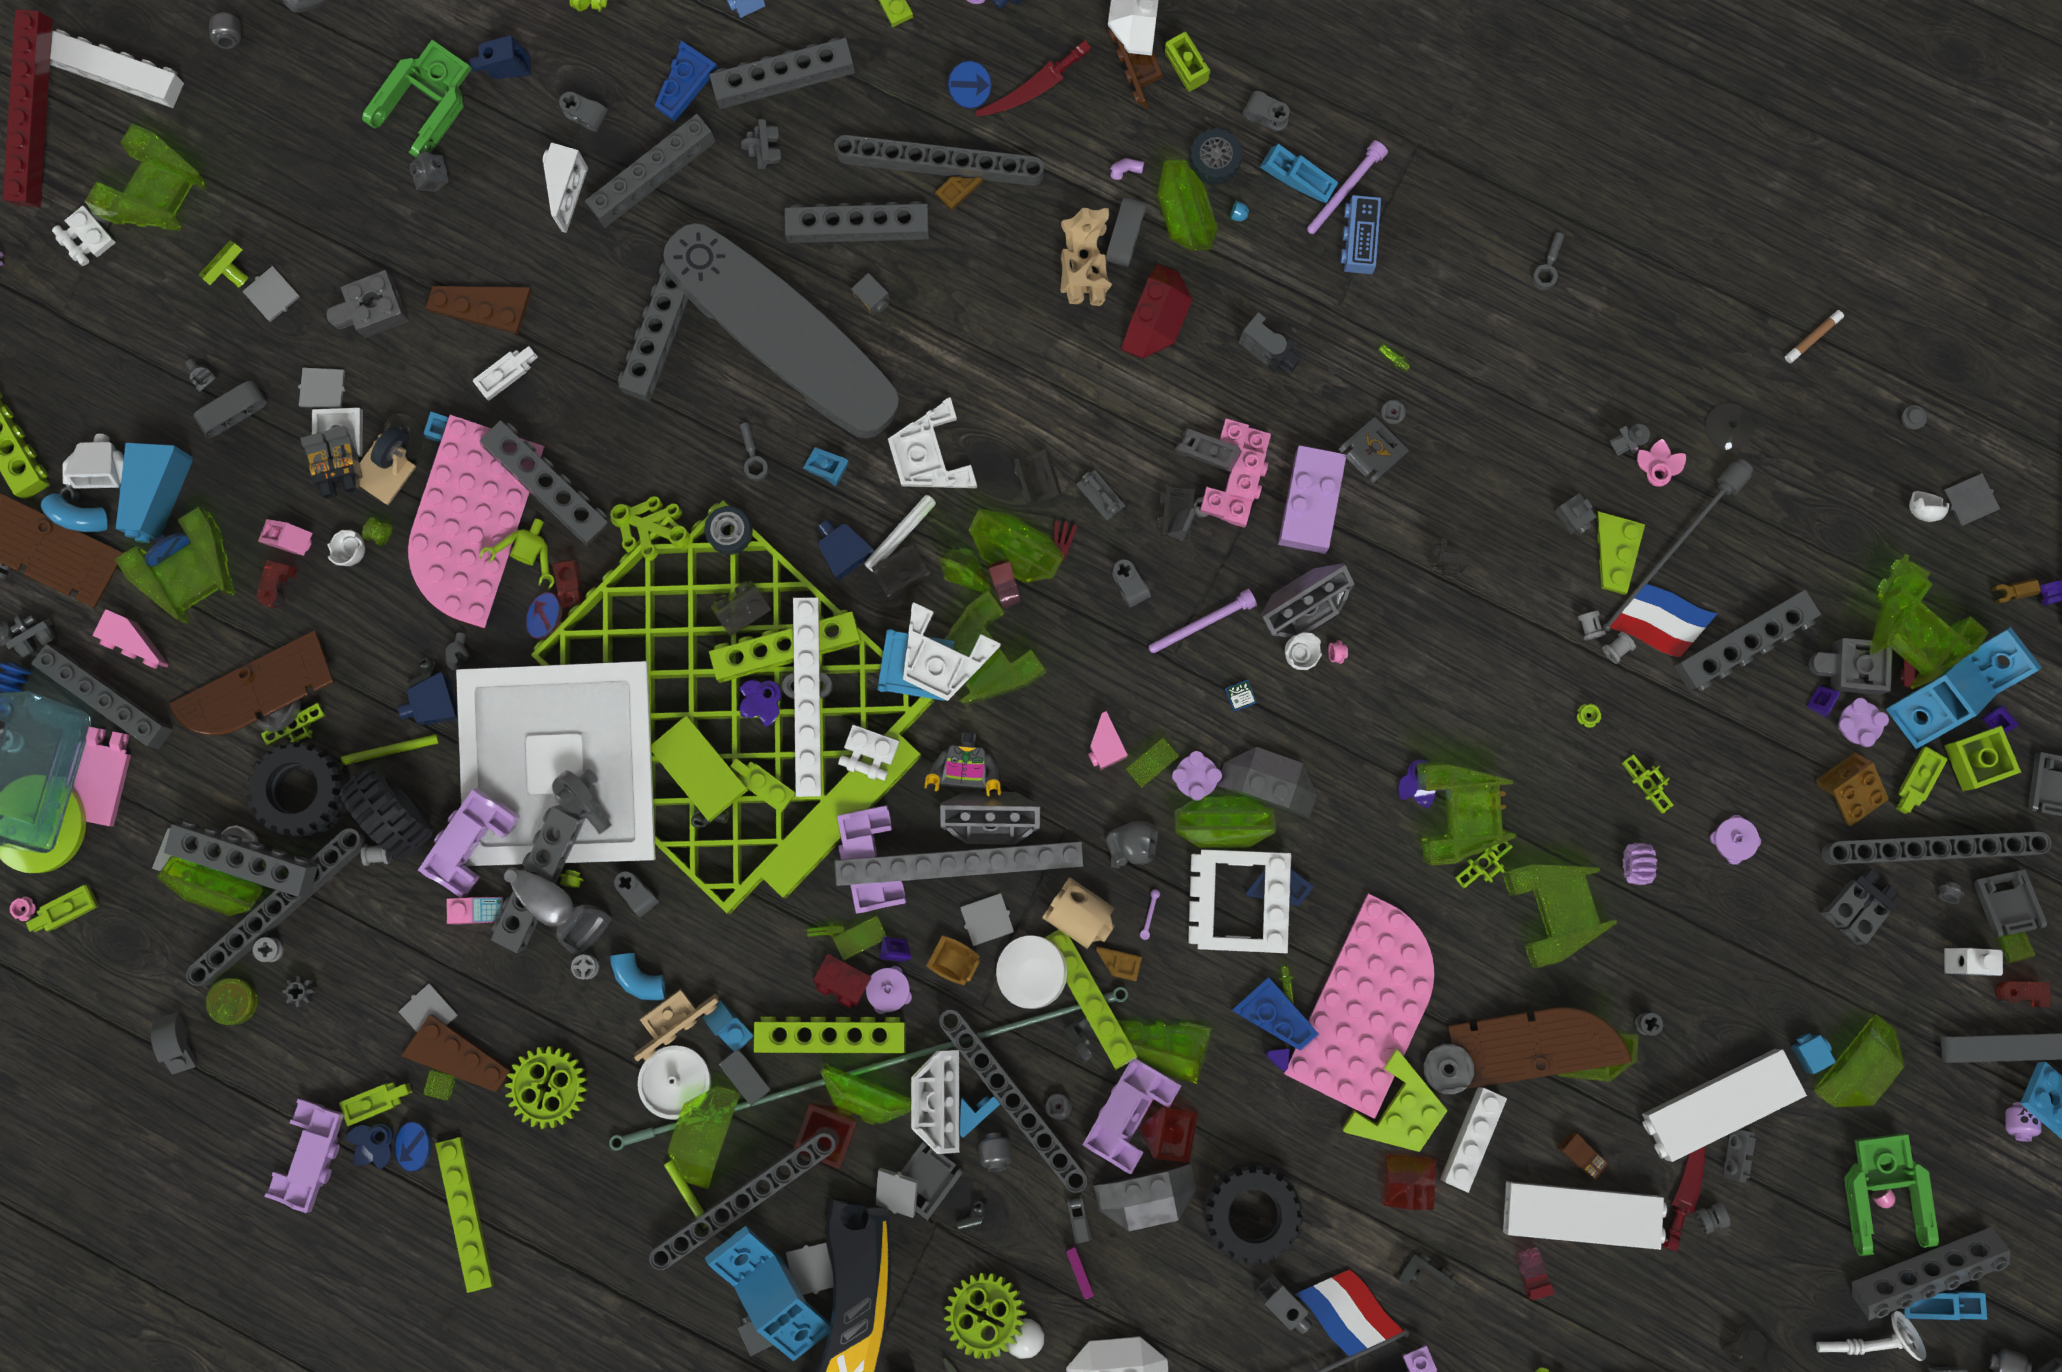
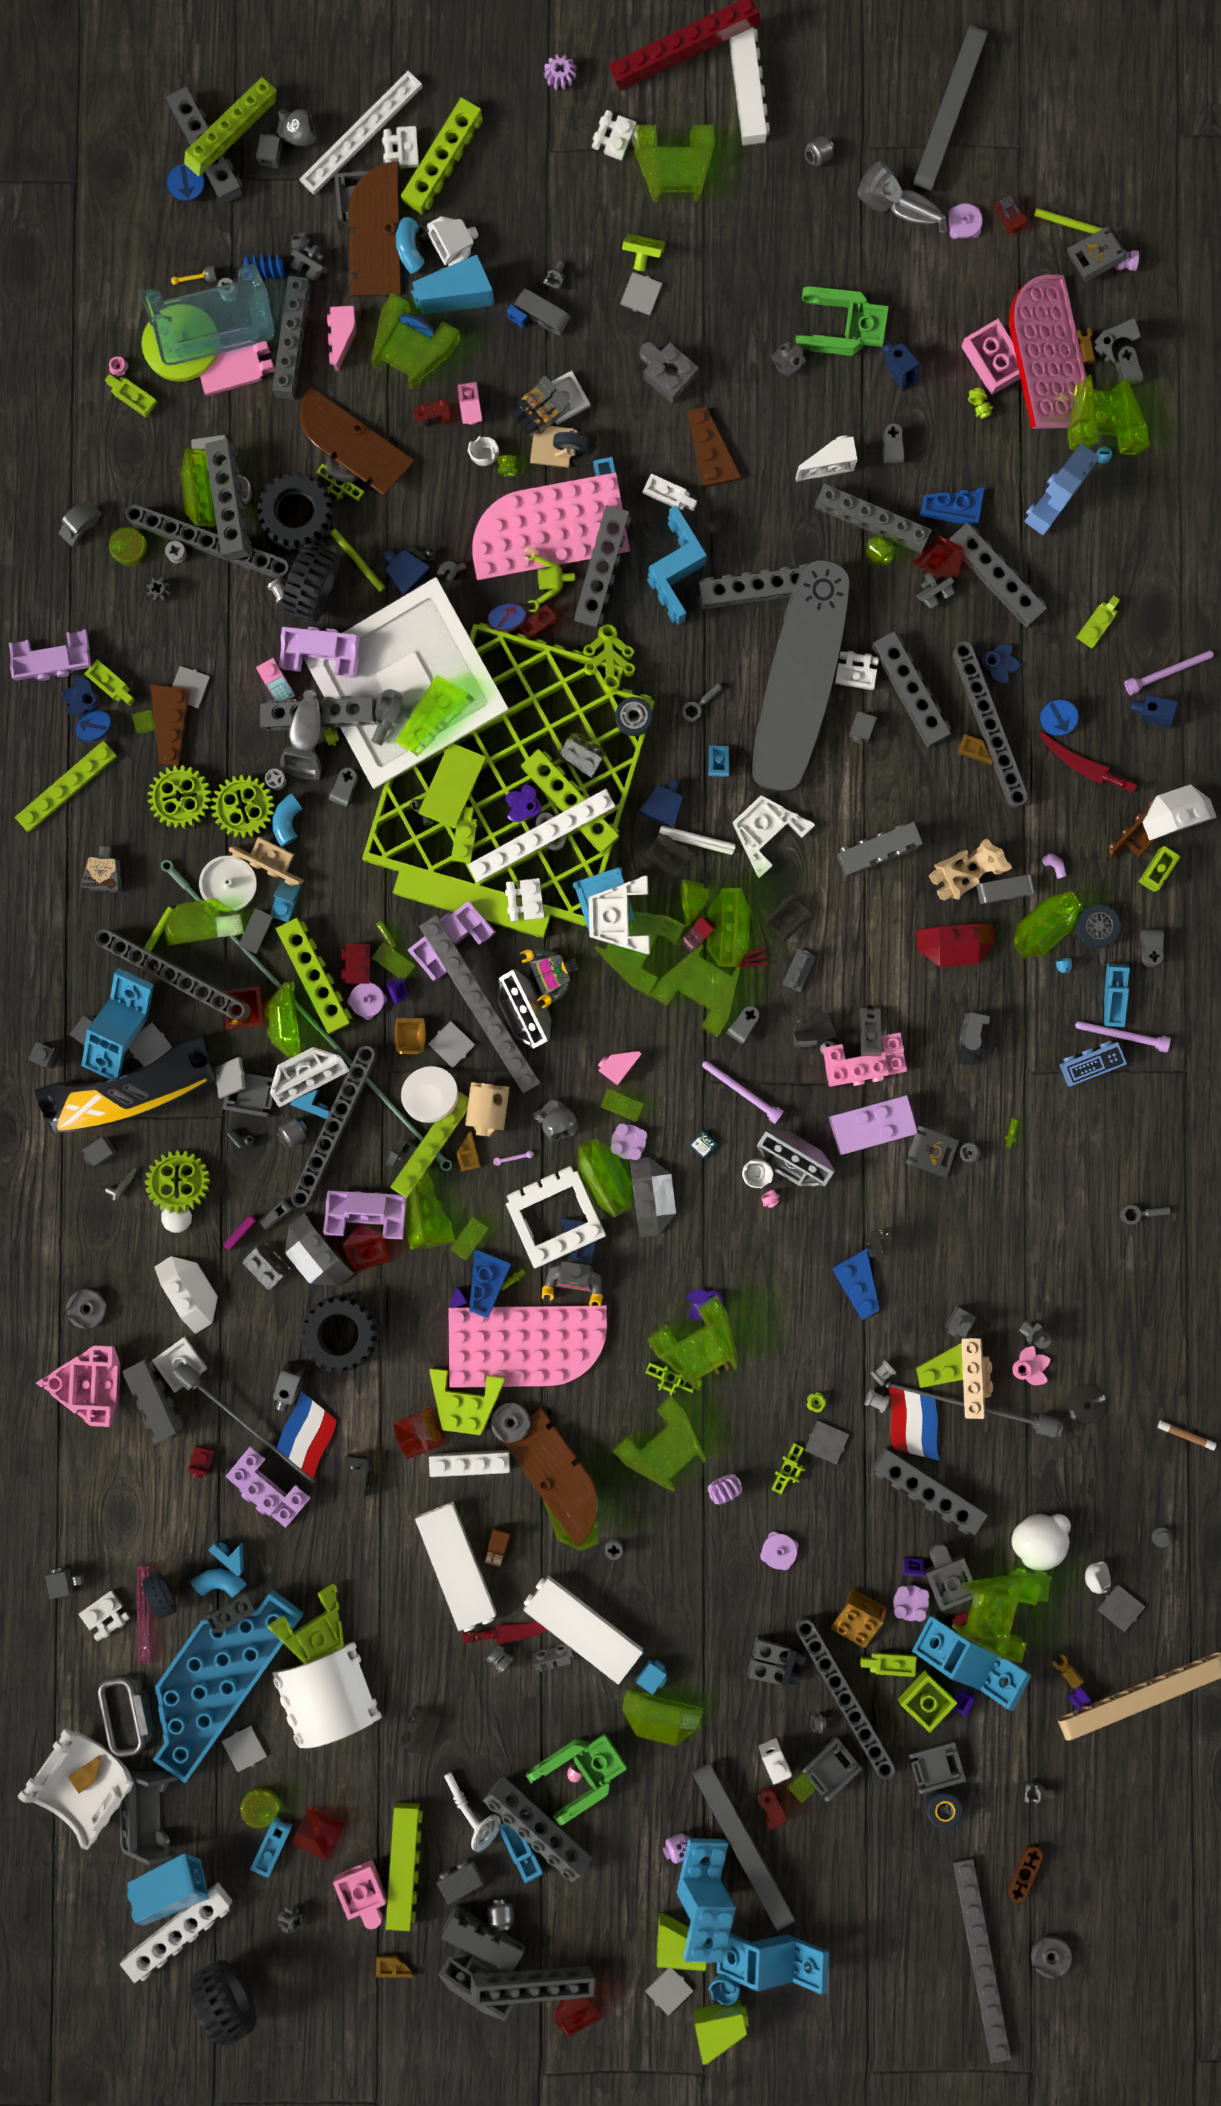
camera: 65 degrees right, 5 degrees up
light grey piece [298,368,346,409] -> none
dark grey tile [1045,1093,1072,1120] -> none
leg [1516,1247,1554,1301] -> none
none -> torso [81,846,122,893]
none -> lime gear [211,775,275,839]
none -> clear smoke bracket [242,1242,291,1290]
none -> clear neon green wedge [395,675,475,757]
none -> clear neon green plate [450,1217,489,1260]
none -> blue tile [507,305,528,328]
none -> dark grey torso [542,1262,603,1307]
none -> dark azure bracket [647,506,706,626]
none -> clear neon green wedge [650,945,740,1037]
none -> flat silver piece [805,1420,849,1464]
none -> blue wing [832,1249,879,1320]
none -> white plate [835,650,879,690]
none -> dark grey wedge [837,822,923,877]
none -> clear neon green head [866,535,895,565]
none -> clear red slope [912,536,964,577]
none -> tan bracket [962,1338,993,1419]
none -> dark blue plate [982,644,1021,683]
none -> white piece [1012,1514,1071,1571]

